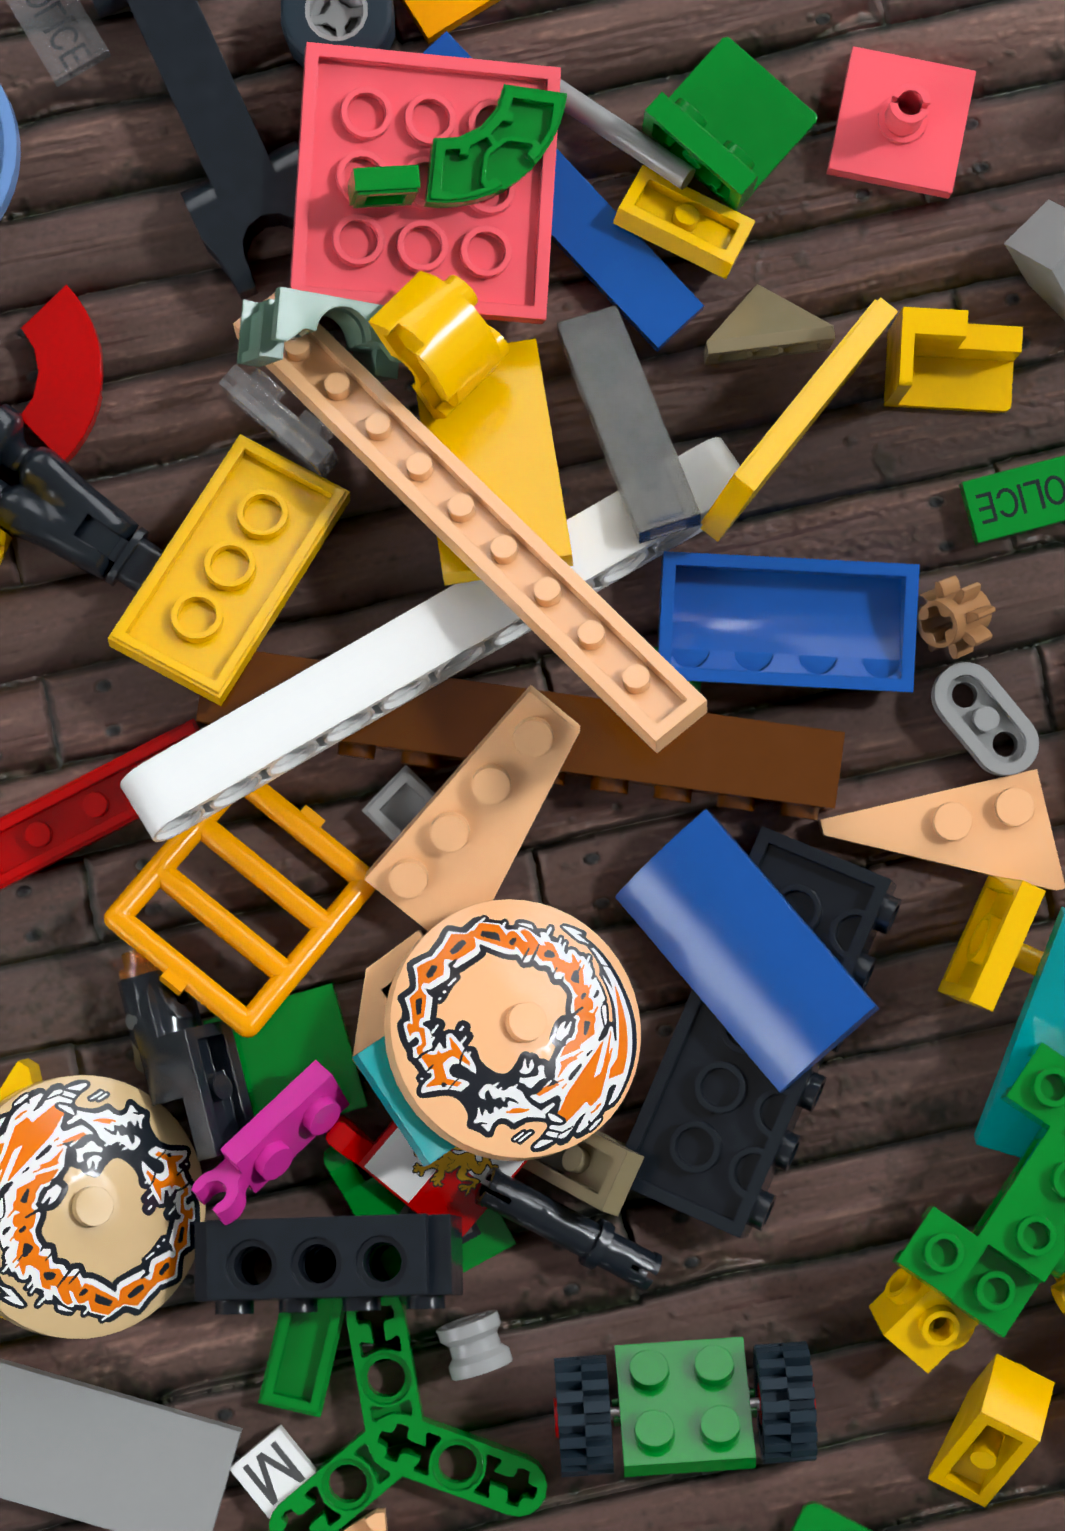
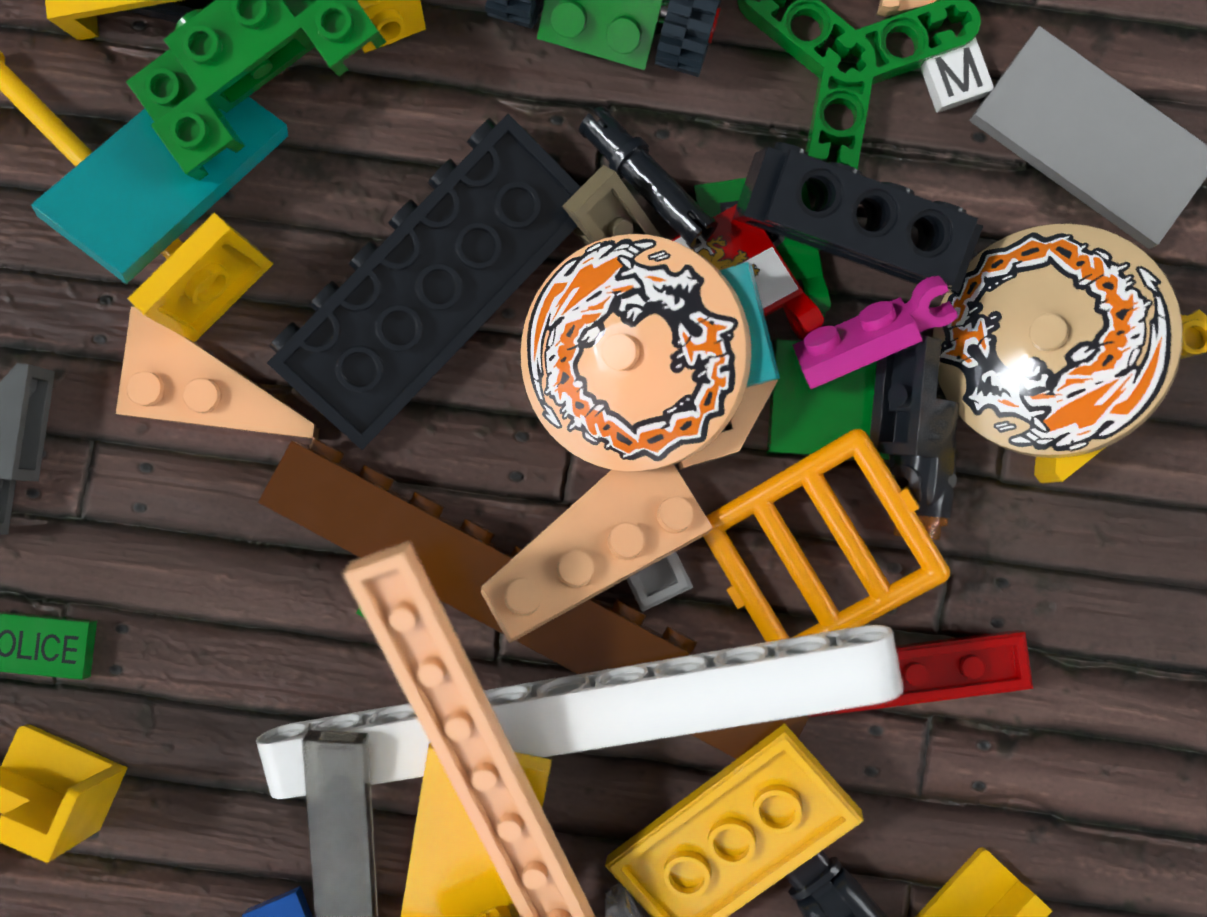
camera: 160 degrees left, 0 degrees up
green tile [258,1299,346,1417] -> none
light grey wheel [436,1310,513,1381] -> none
blue slope [615,809,880,1093] -> none
blue slope [658,551,920,693] -> none
yellow tile [700,297,898,542] -> none
dark tan slope [703,284,835,365] -> none
medium nougat gear [917,575,996,659] -> none
light grey plate [931,662,1039,776] -> none

